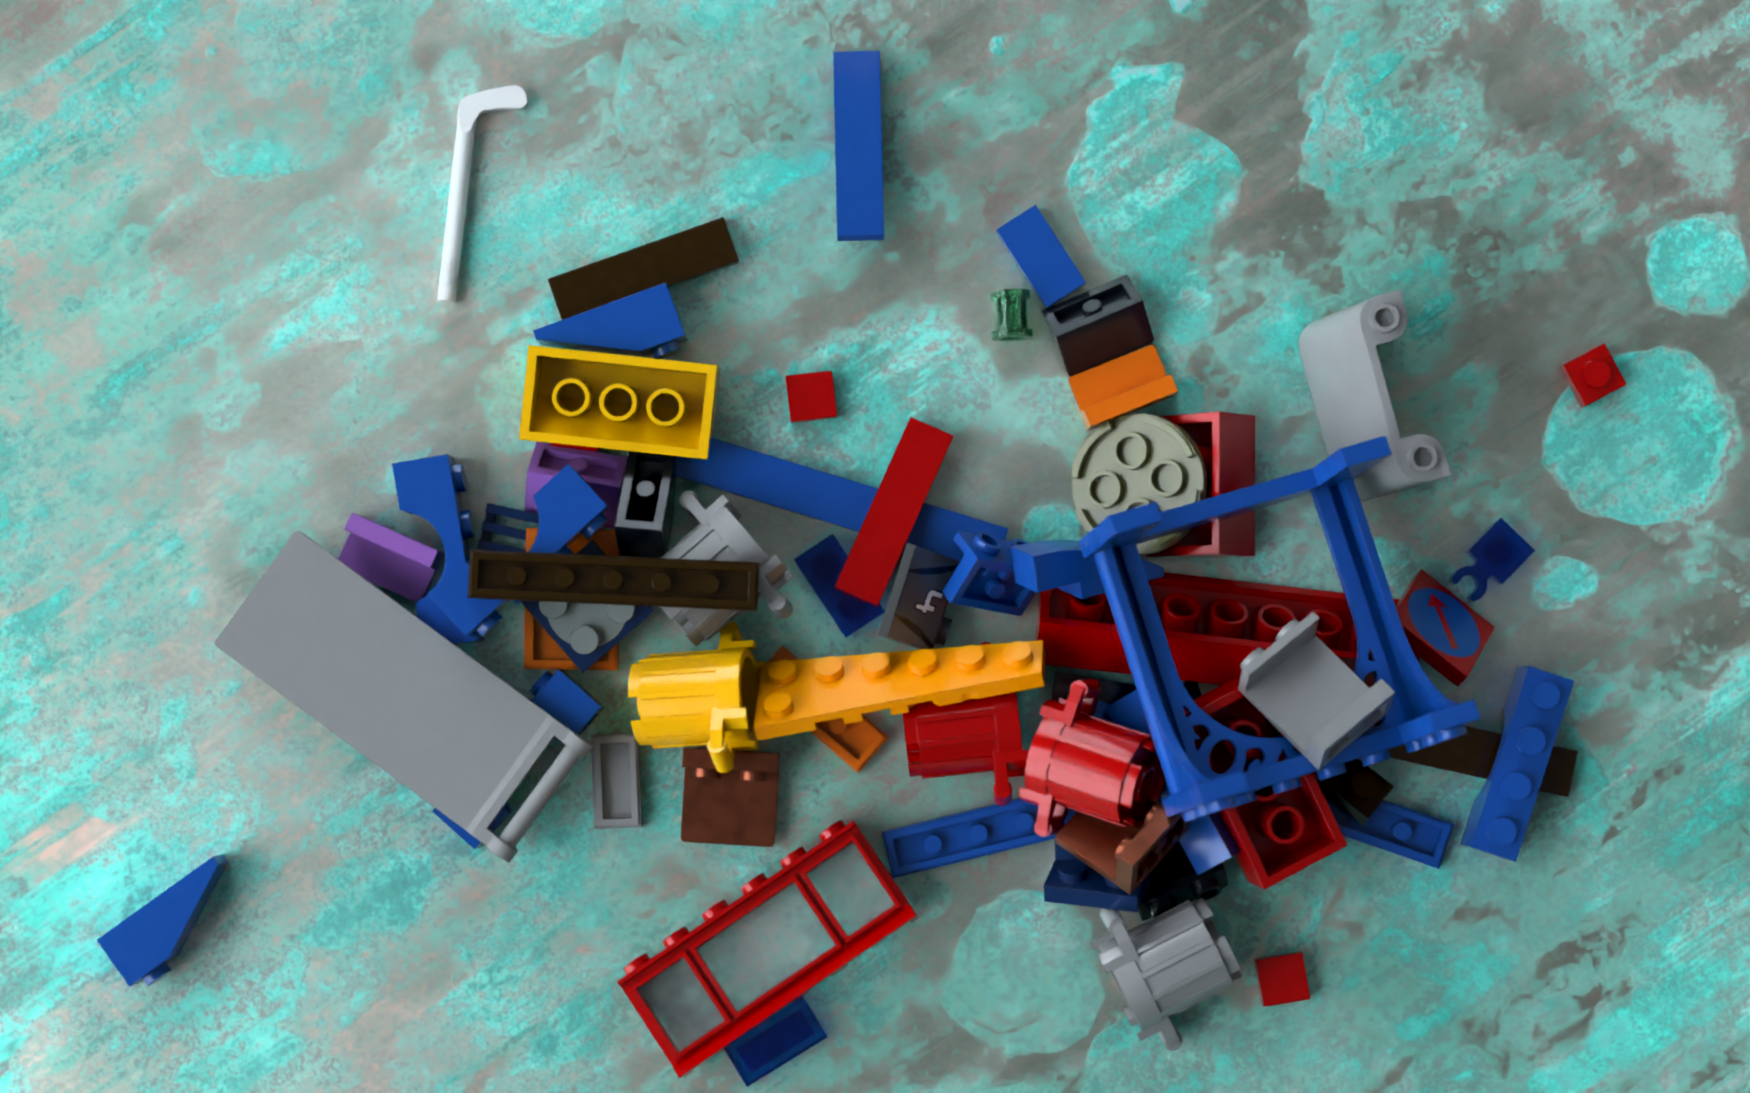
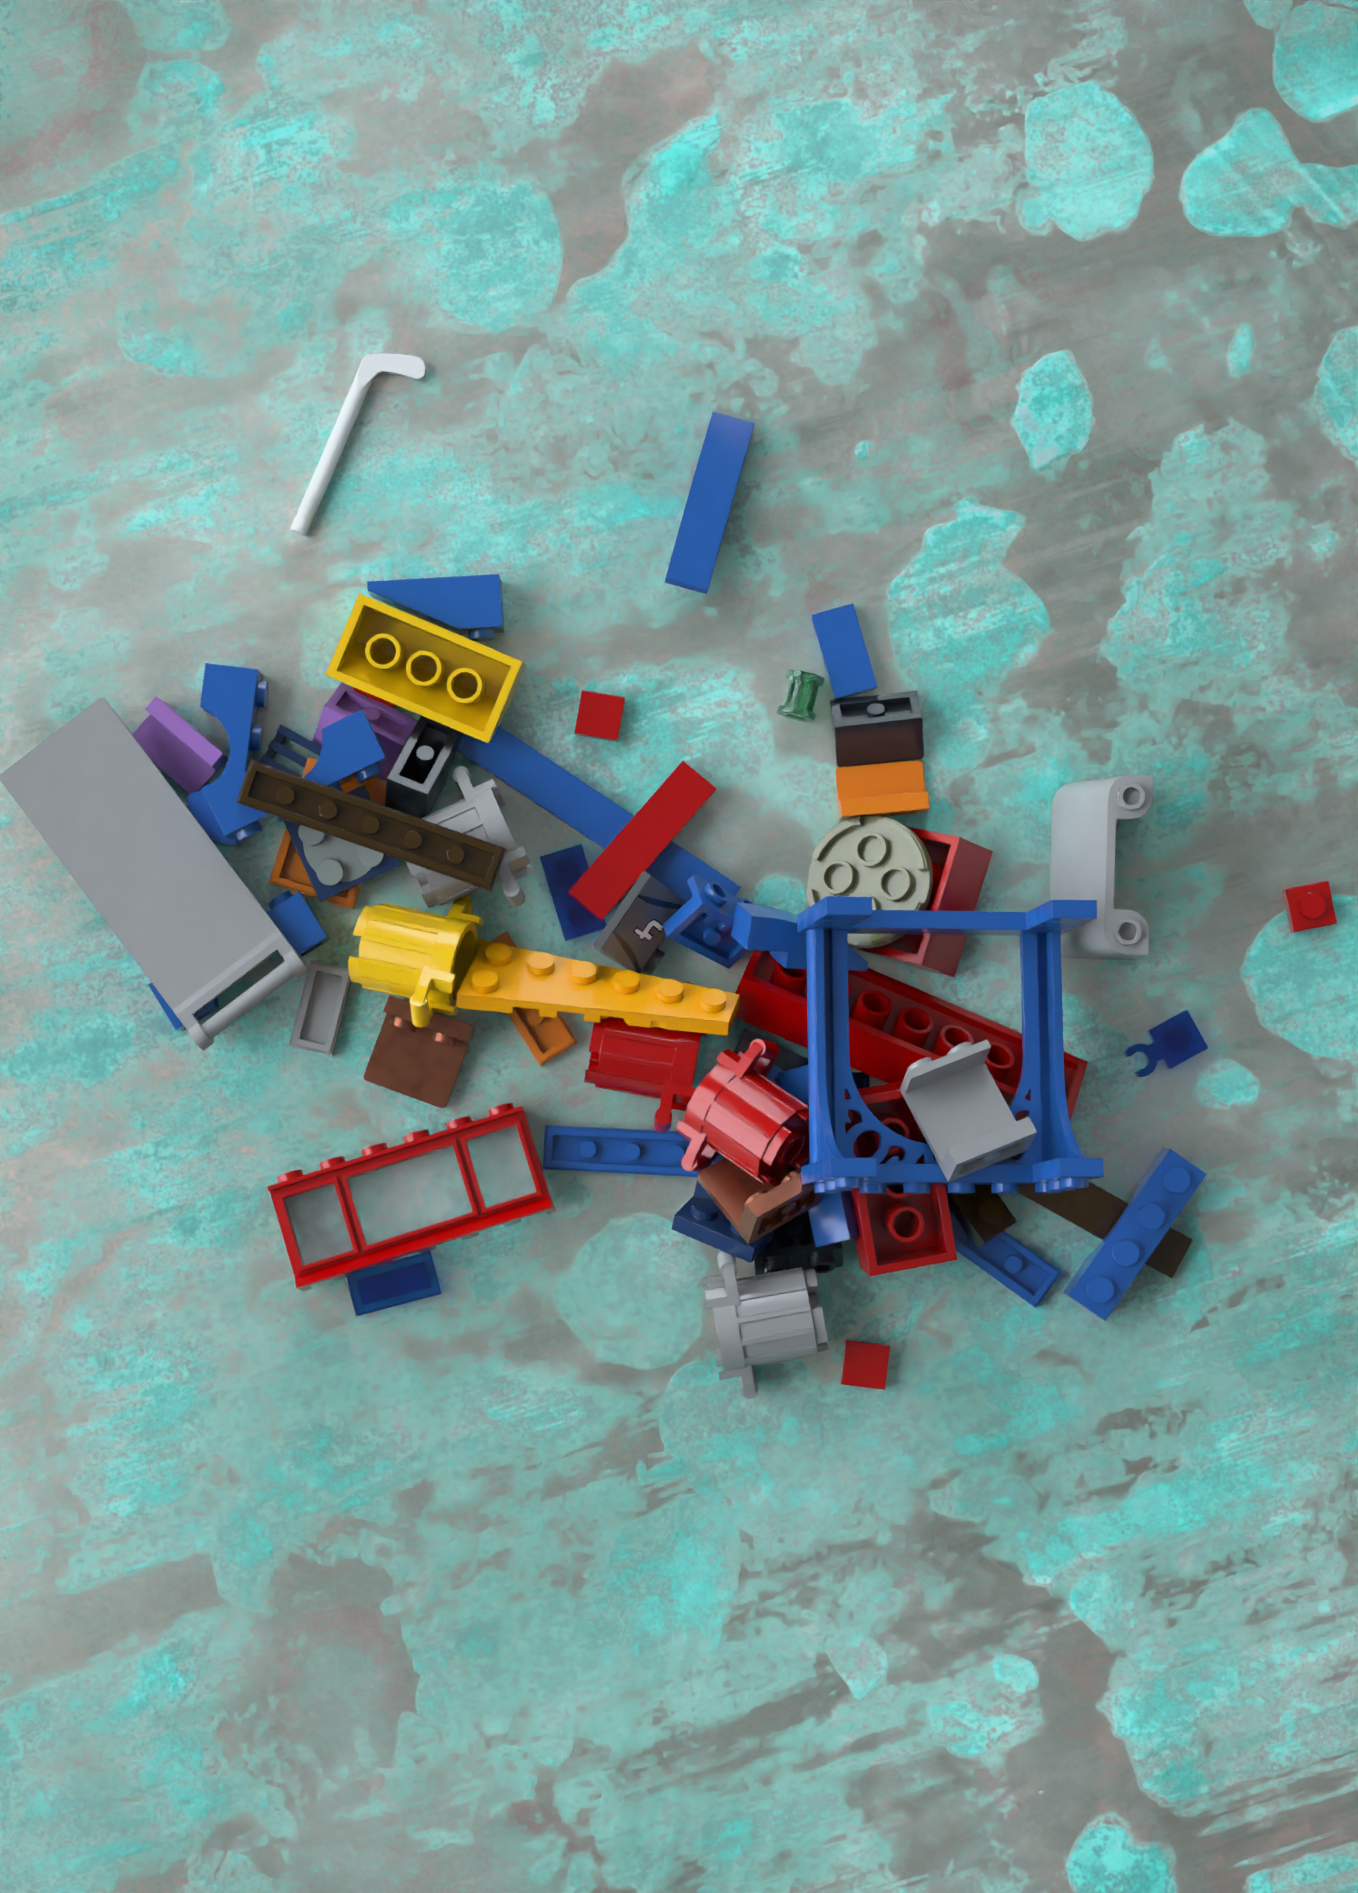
camera: 15 degrees right, 0 degrees up
dark brown tile [548,217,740,320] -> none
tile [1396,569,1495,687] -> none

